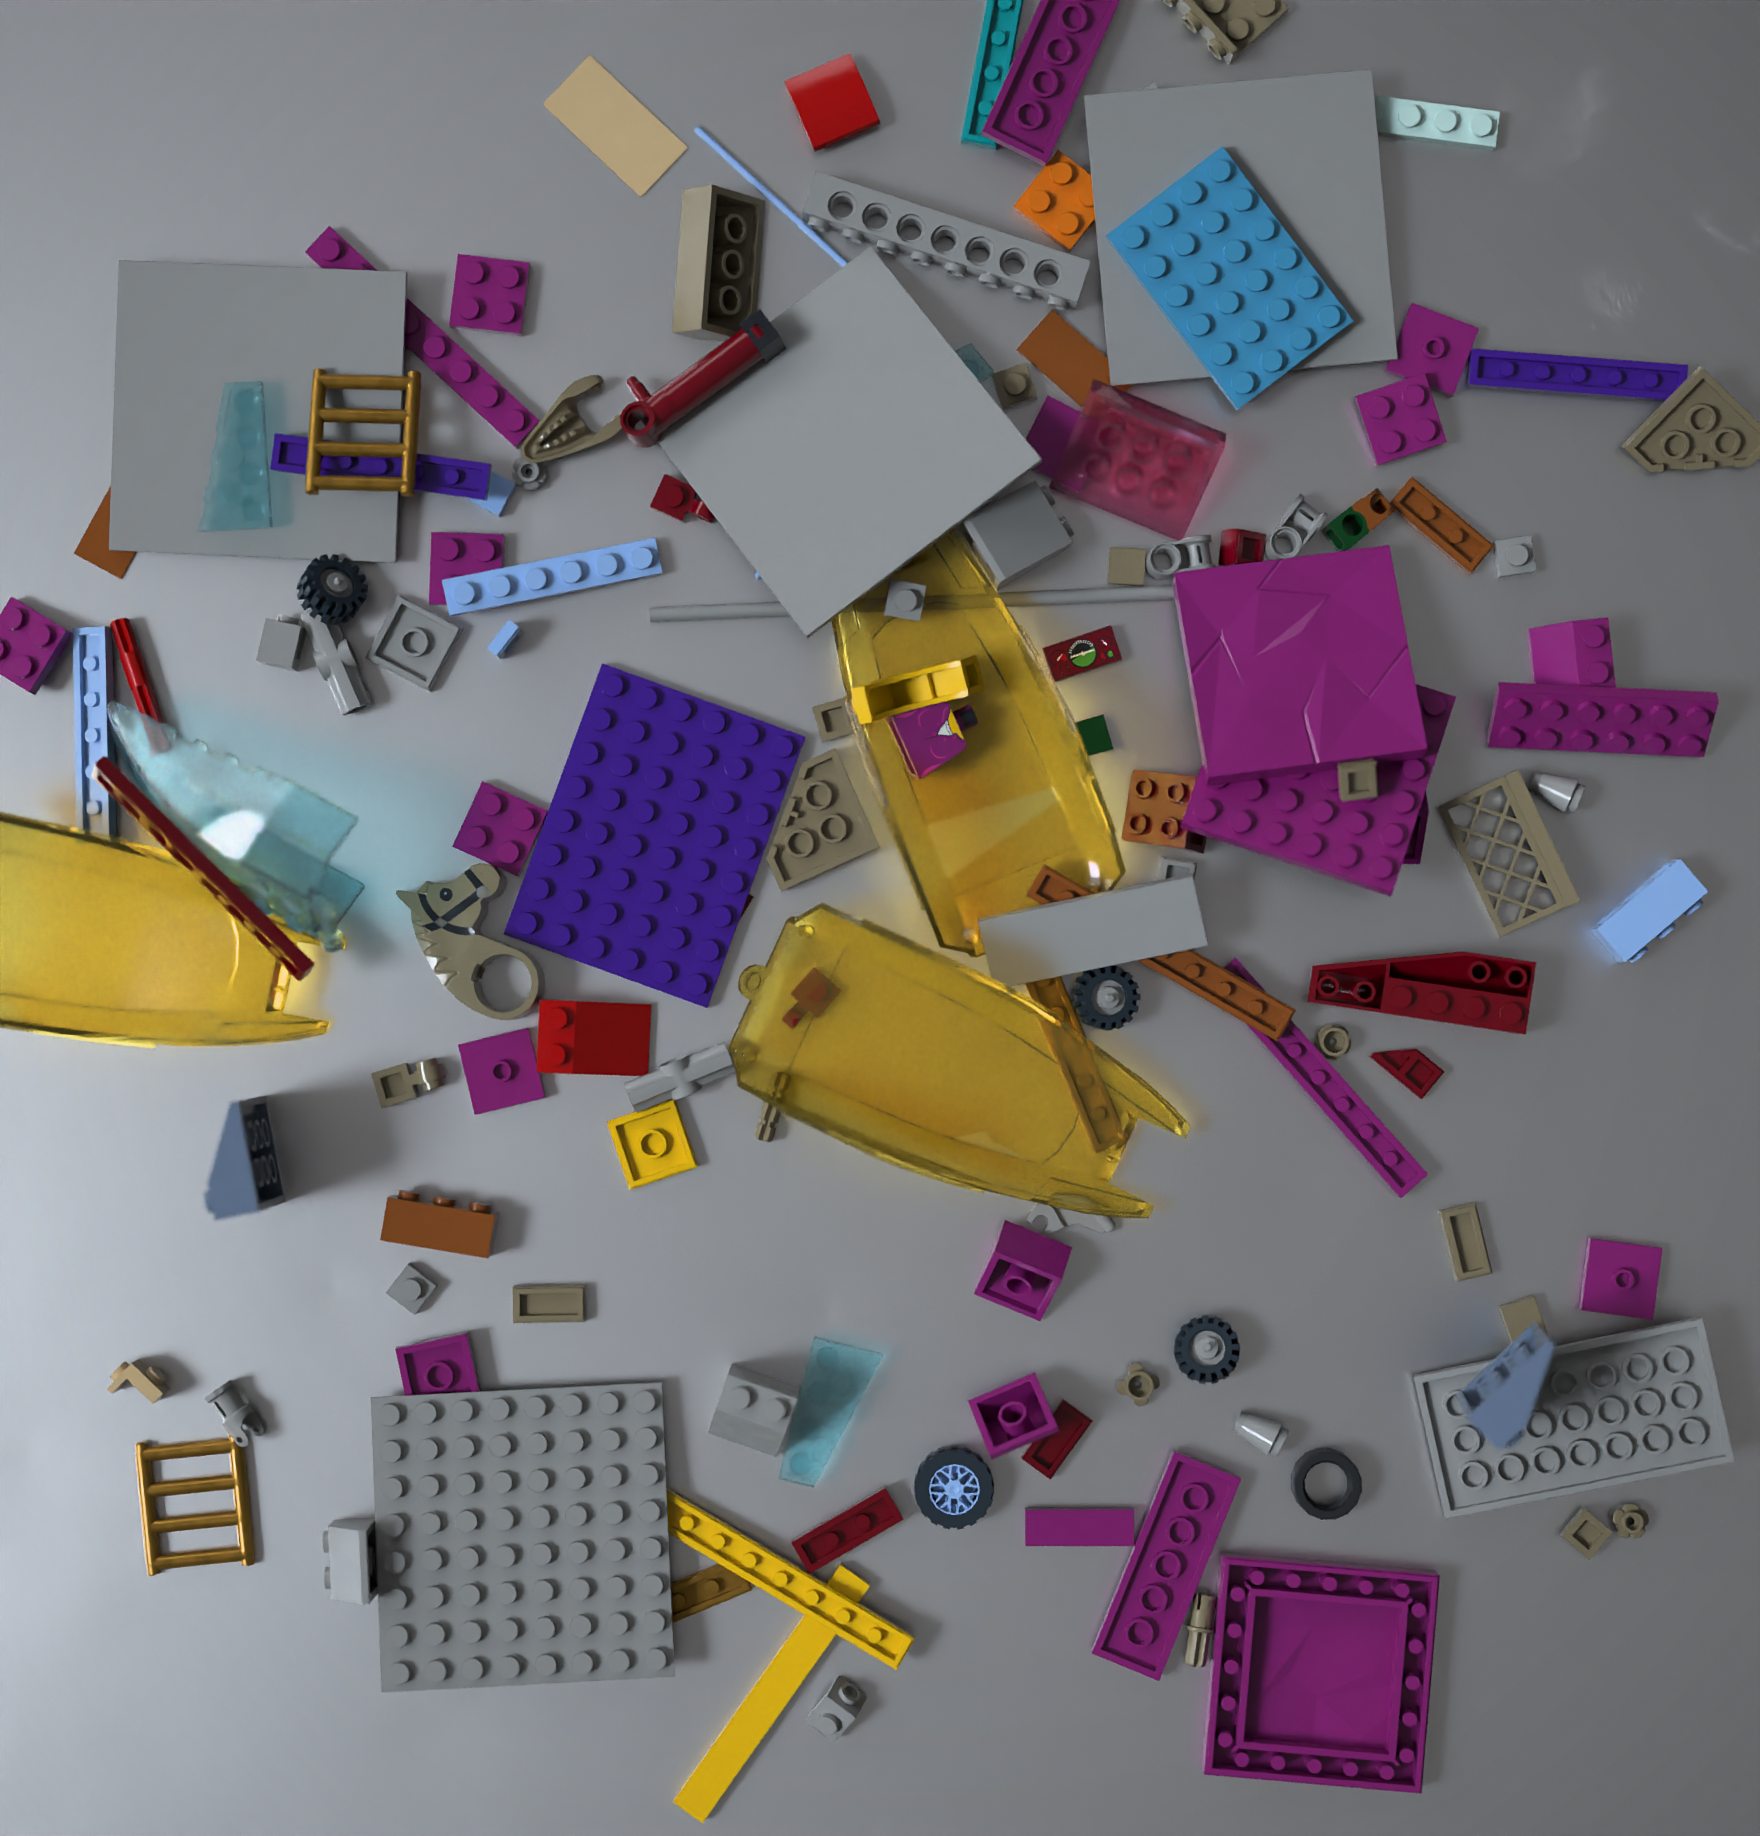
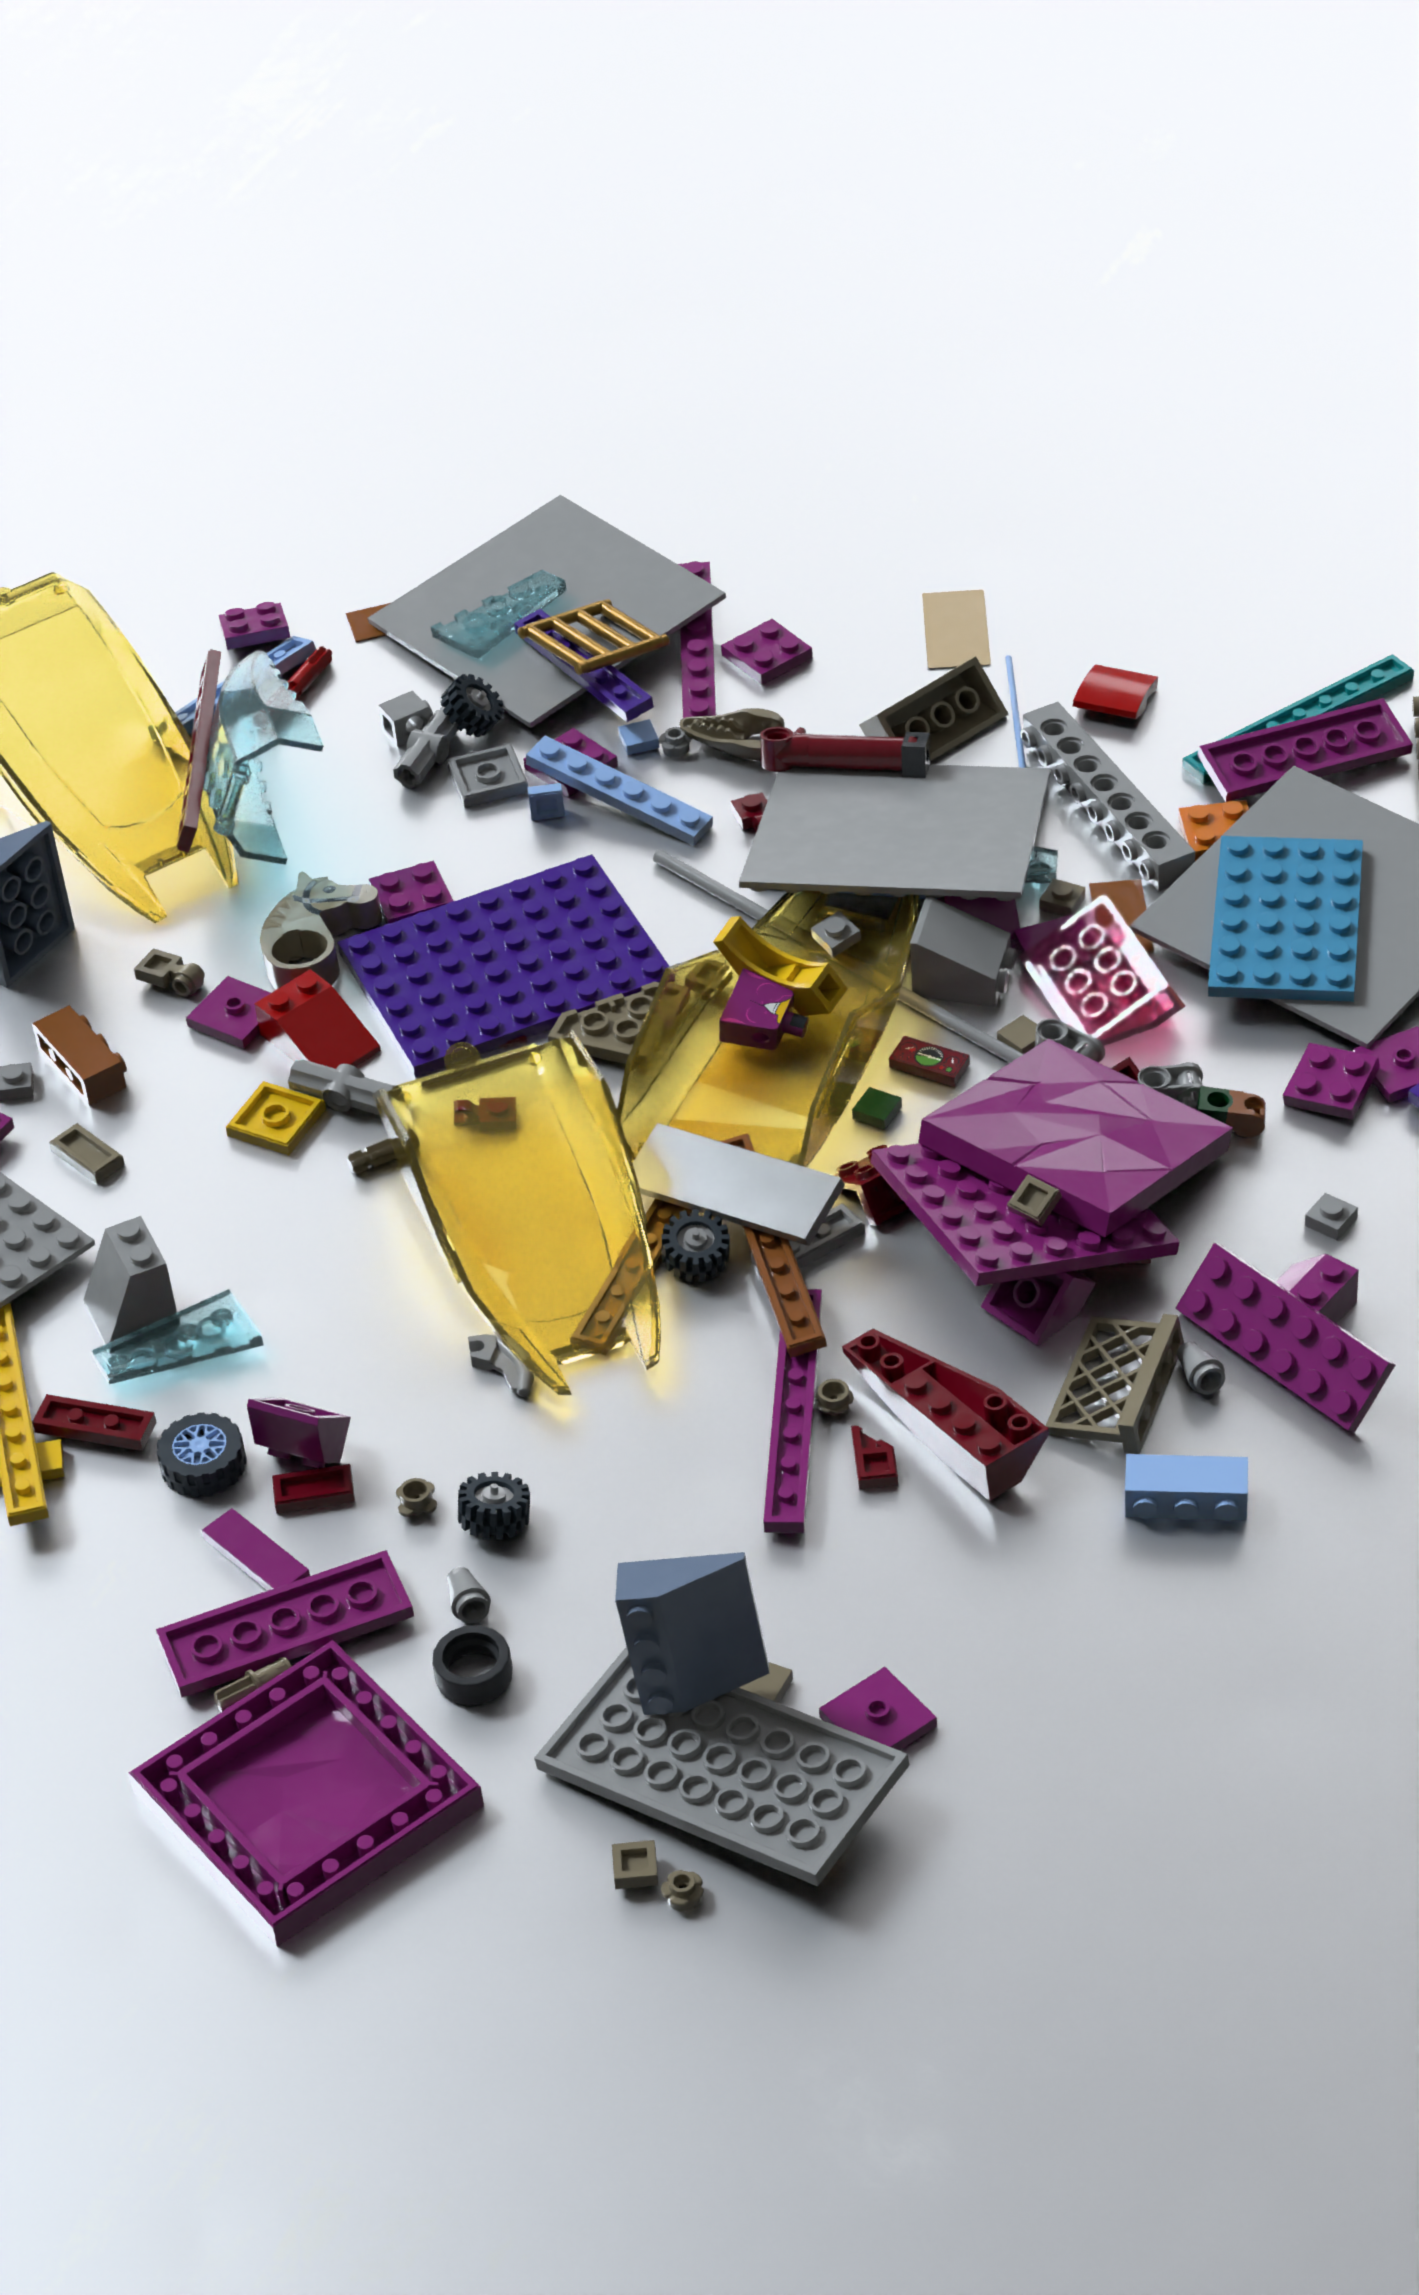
camera: 50 degrees right, 45 degrees down
magenta slope [974,1220,1072,1321] -> none
dark orange tile [1389,477,1494,575] -> none
dark tan tile [1439,1202,1493,1282] -> none

